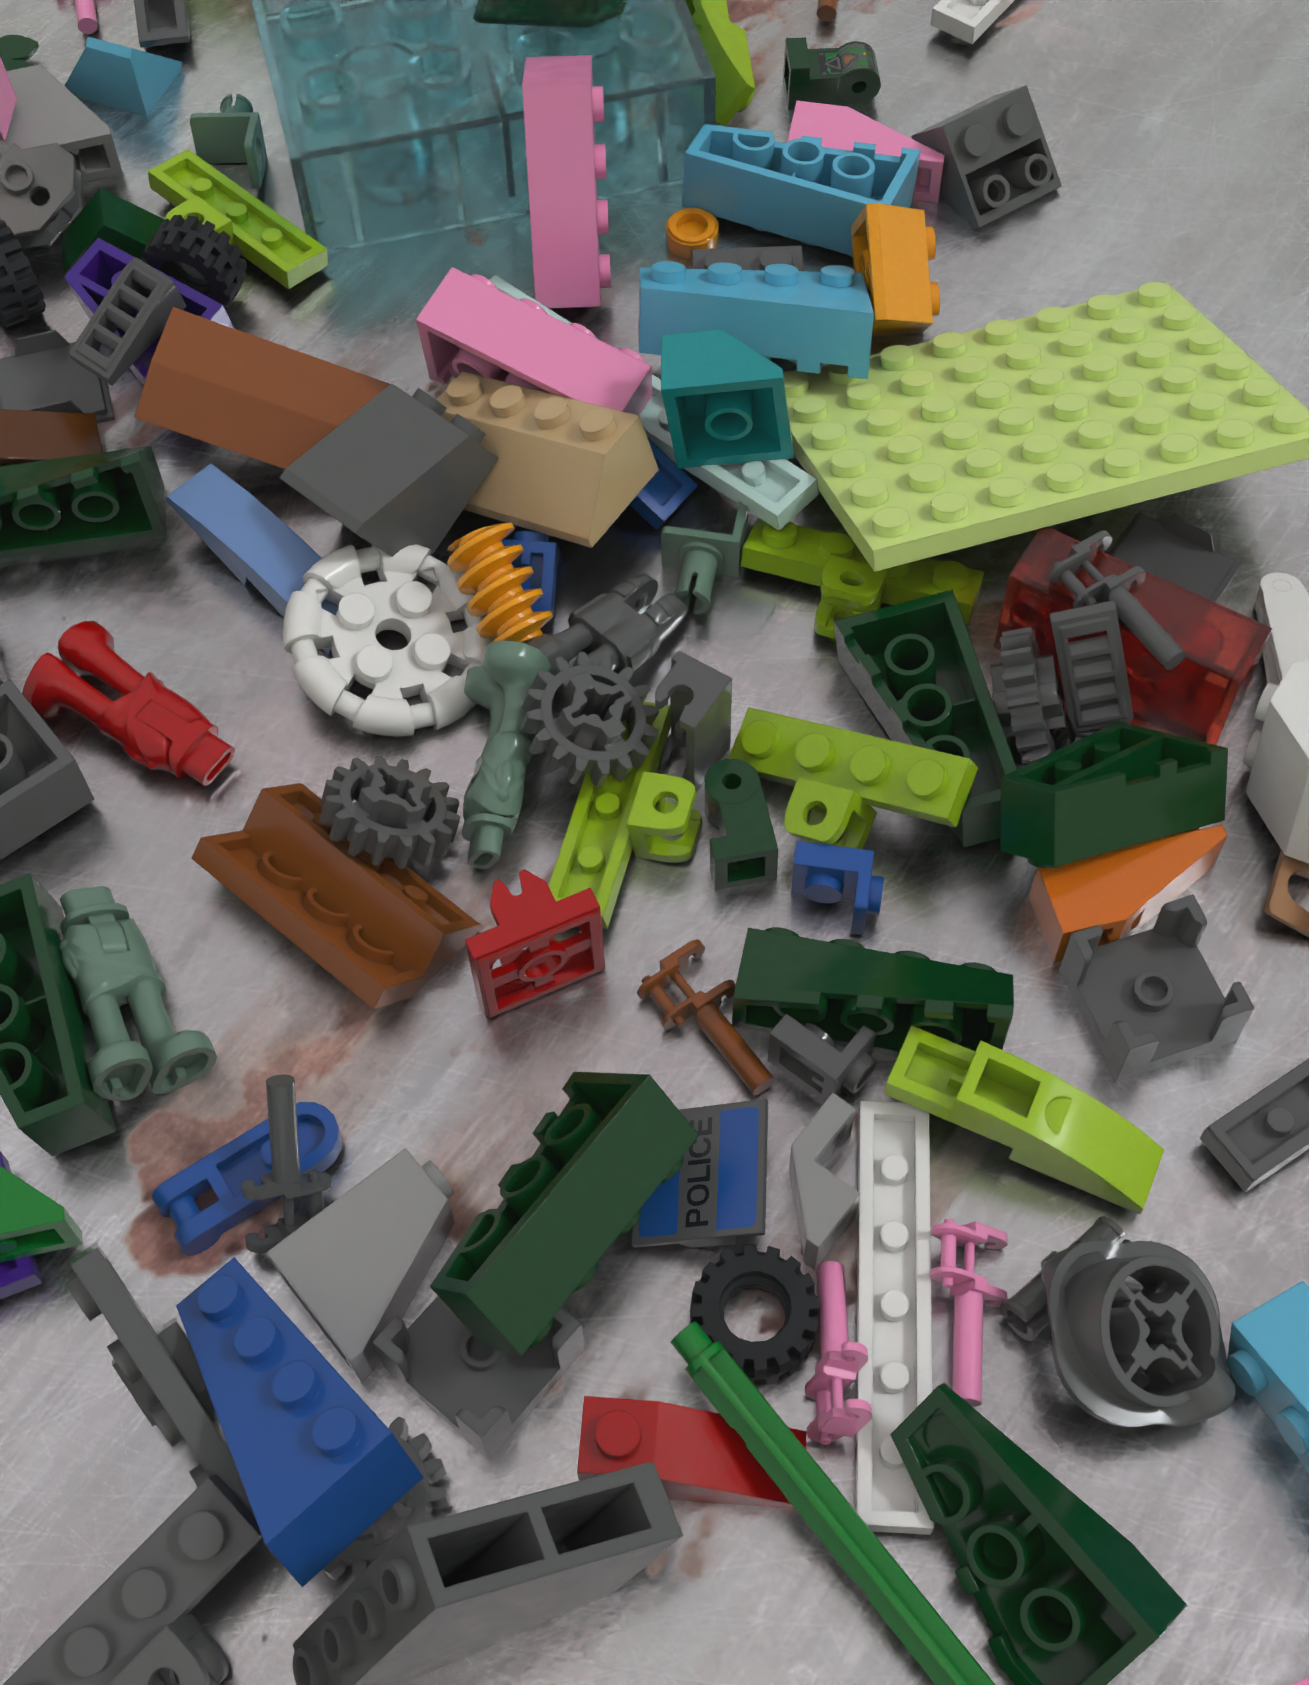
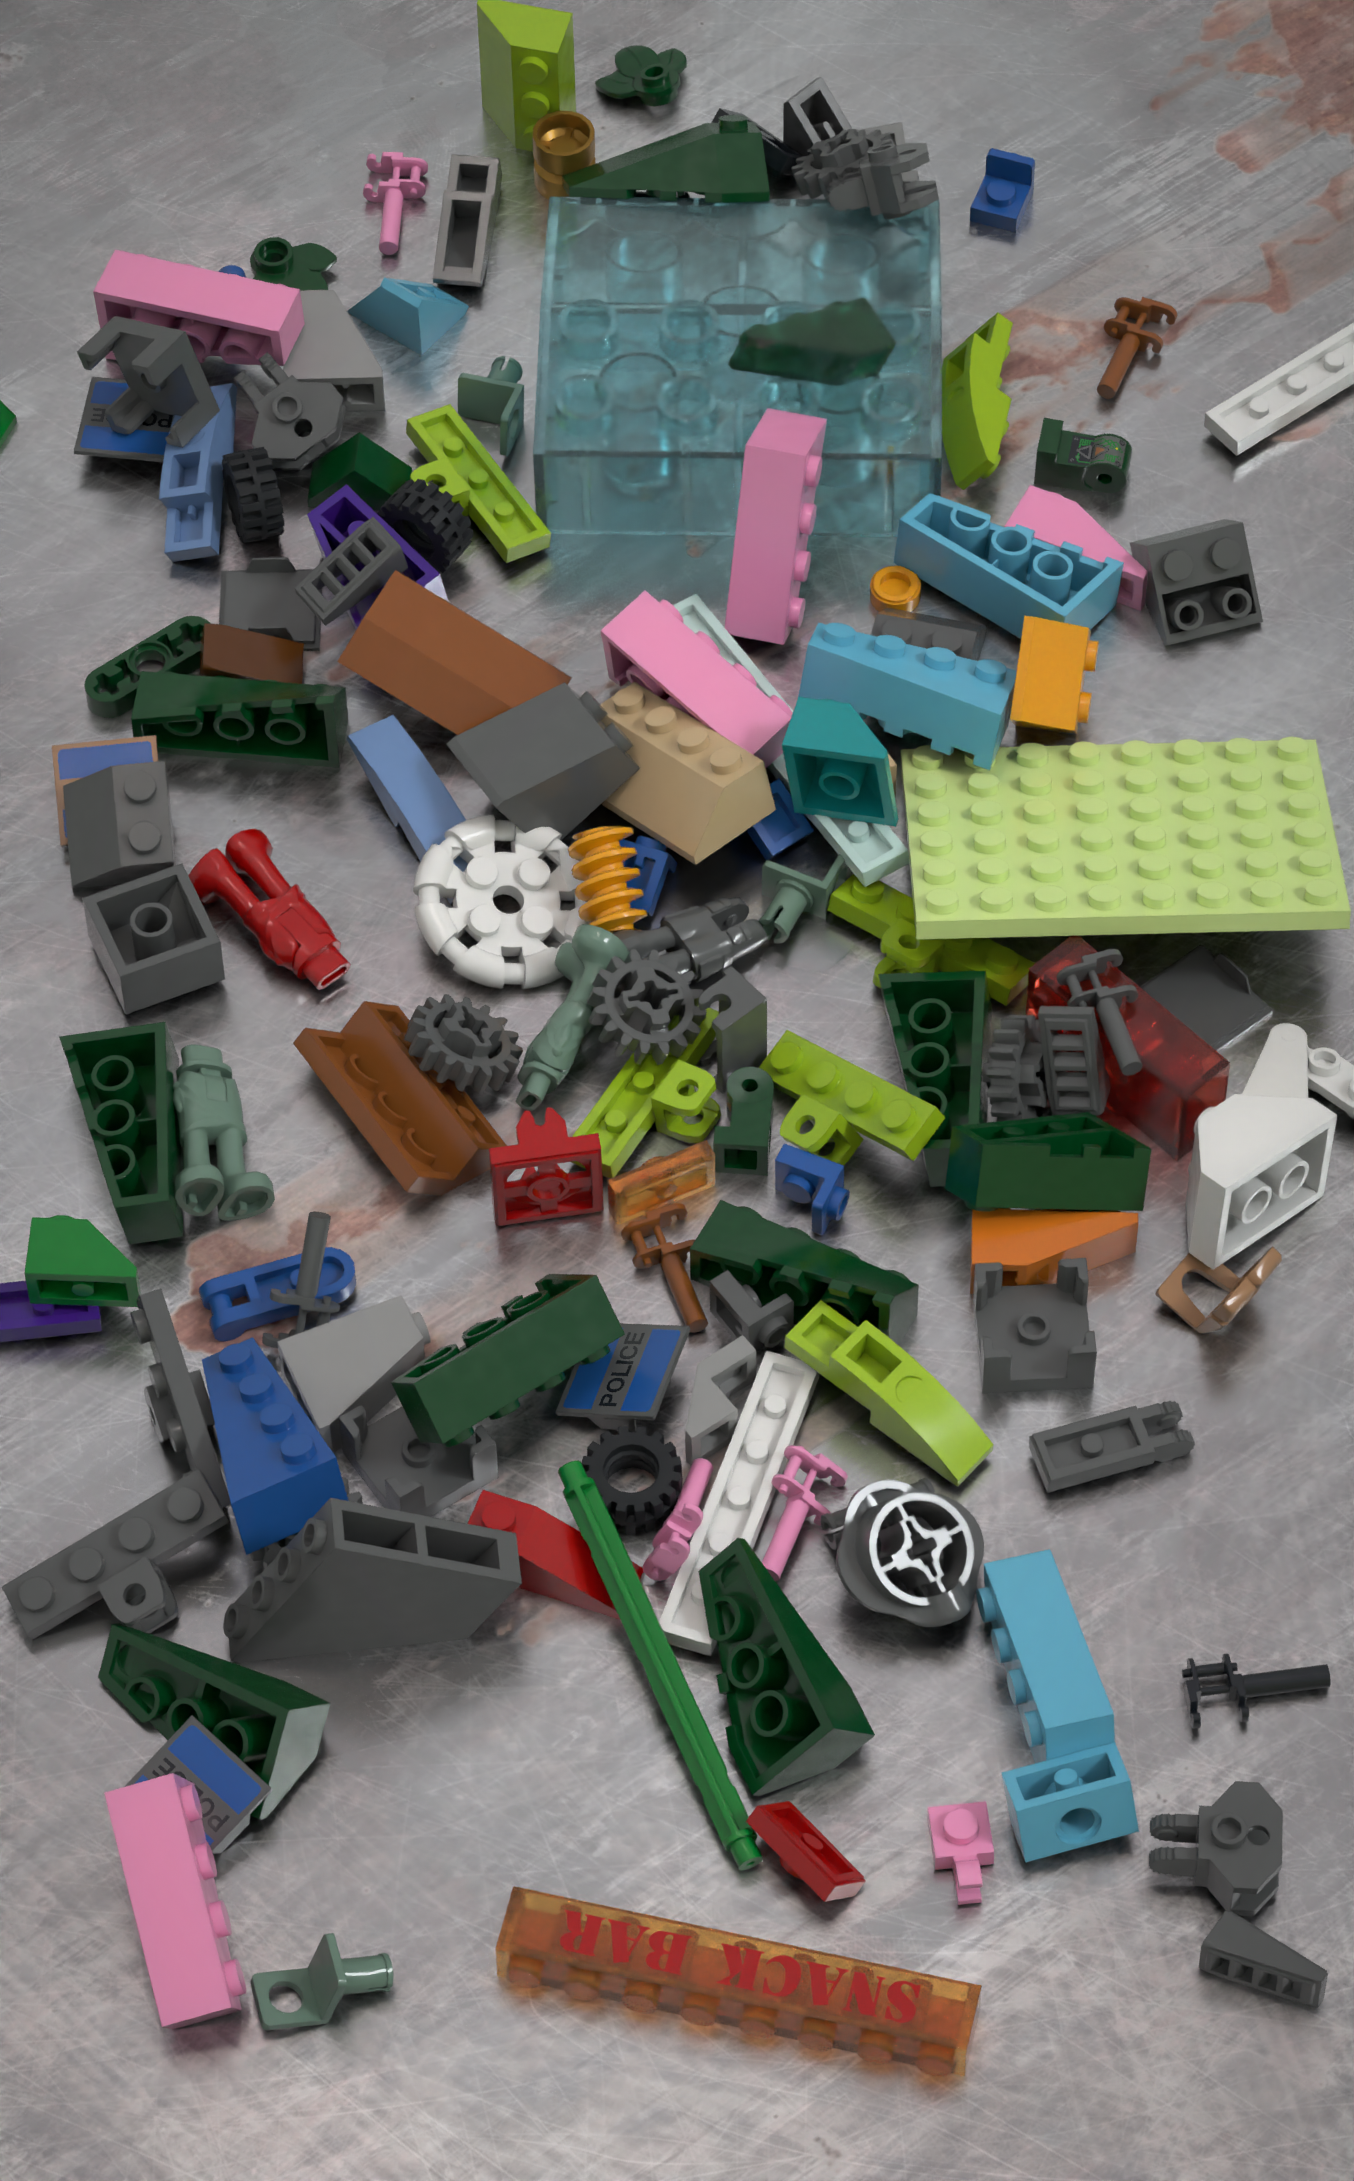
camera: 15 degrees right, 5 degrees down
none -> clear orange plate [607,1140,715,1225]

